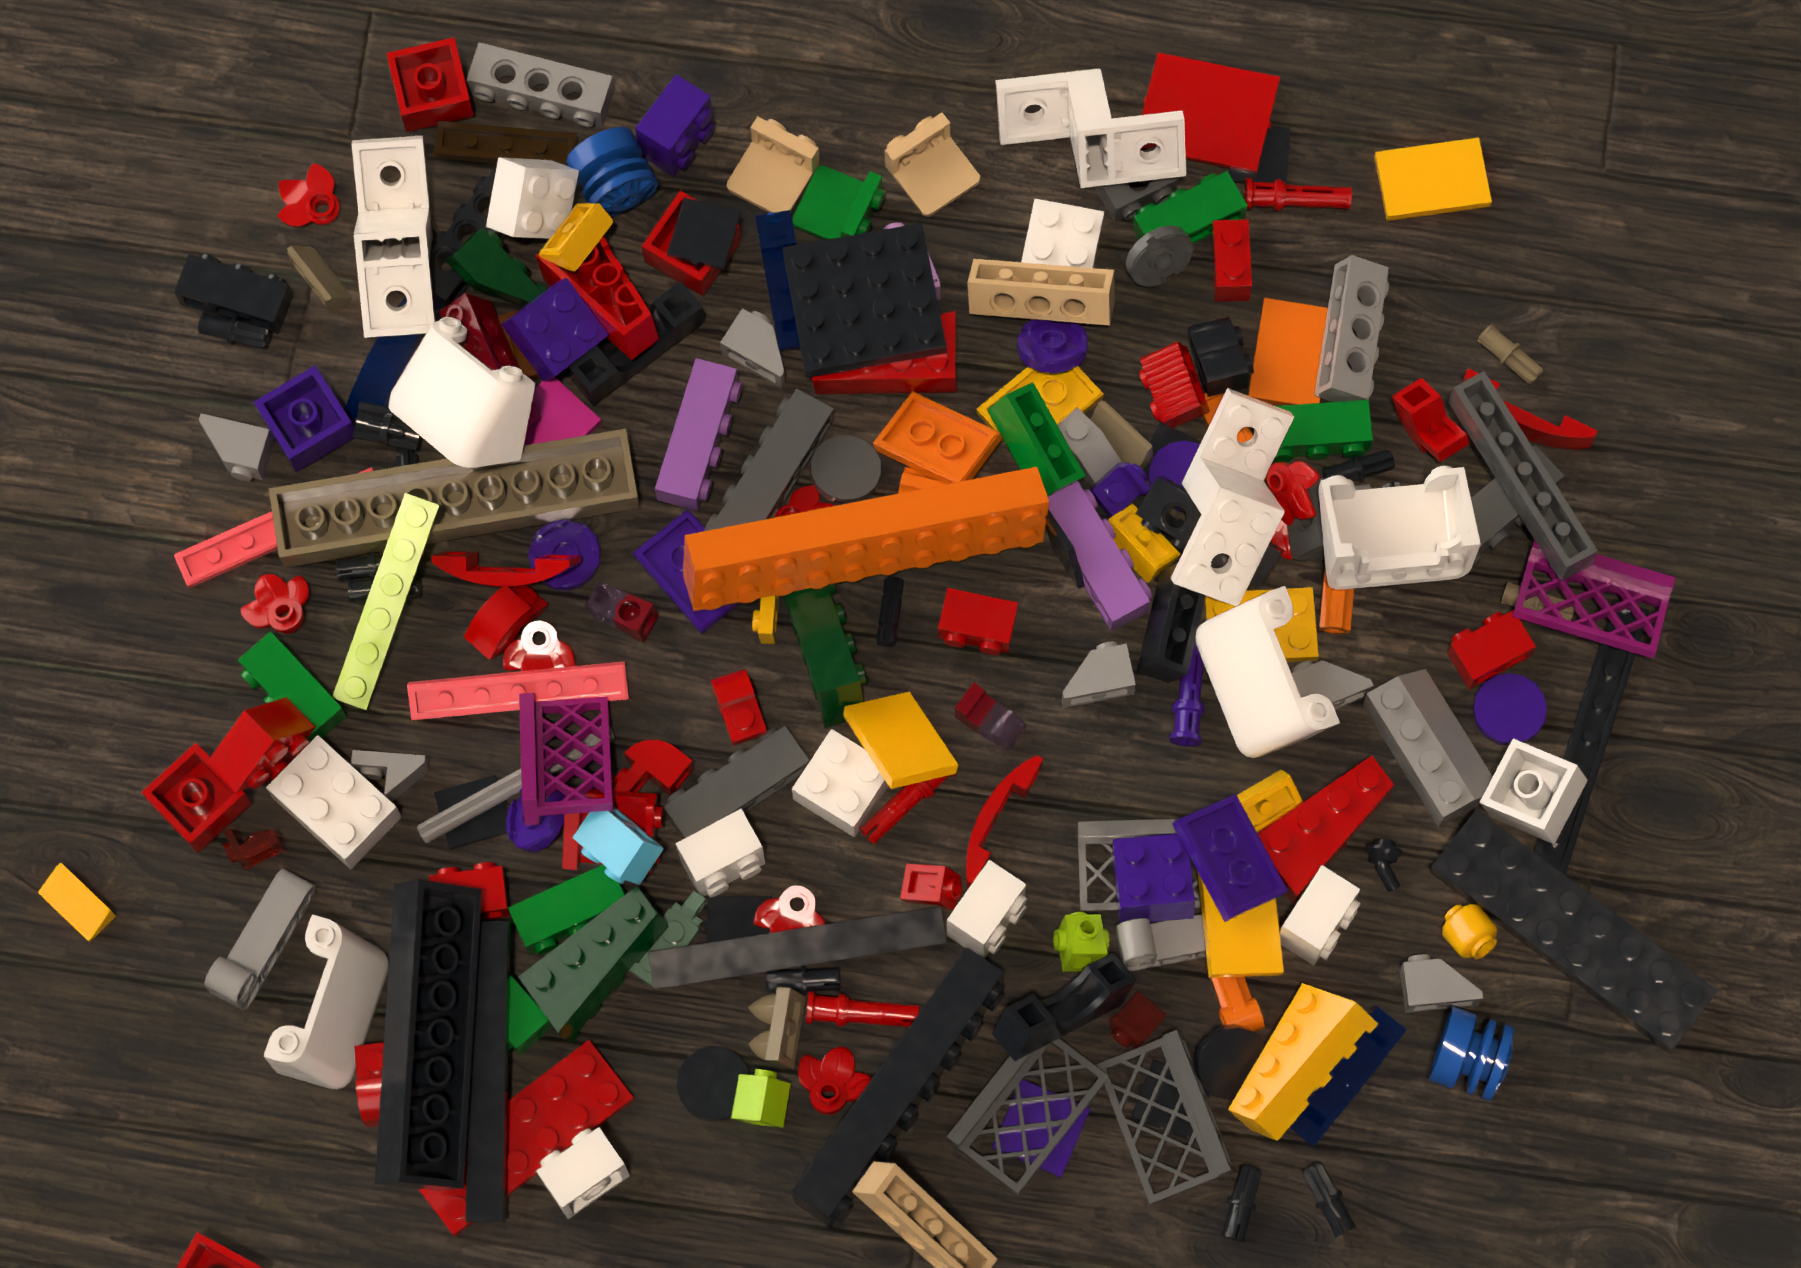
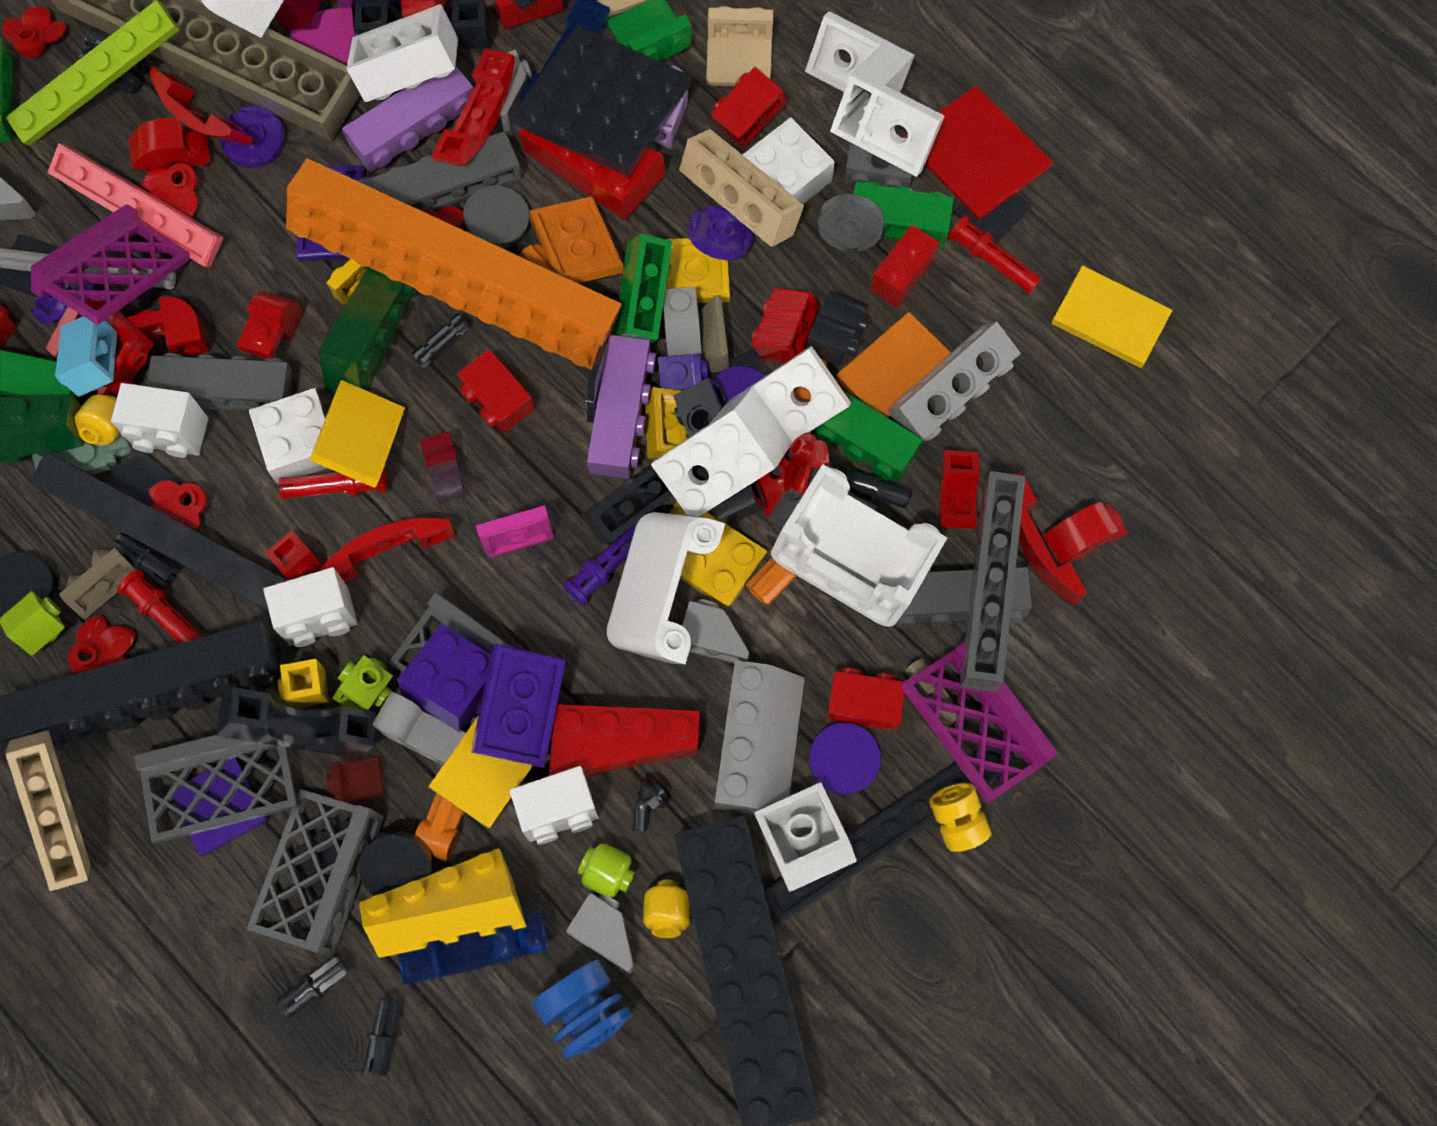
camera: 35 degrees right, 0 degrees up
leg [584,583,659,643] -> none
light grey slope [1062,641,1136,708] -> none
yellow slope [1237,770,1303,834] -> none
dark tan axle [1477,324,1543,384] -> none
none -> yellow head [74,394,120,446]
none -> yellow brick [278,659,330,709]
none -> white brick [347,4,458,102]
none -> red slope [431,49,515,167]
none -> dark pink tile [476,505,554,558]
none -> lime head [578,843,635,898]
none -> red brick [710,67,787,150]
none -> yellow wheel [929,783,991,852]
none -> red brick [1043,502,1128,565]

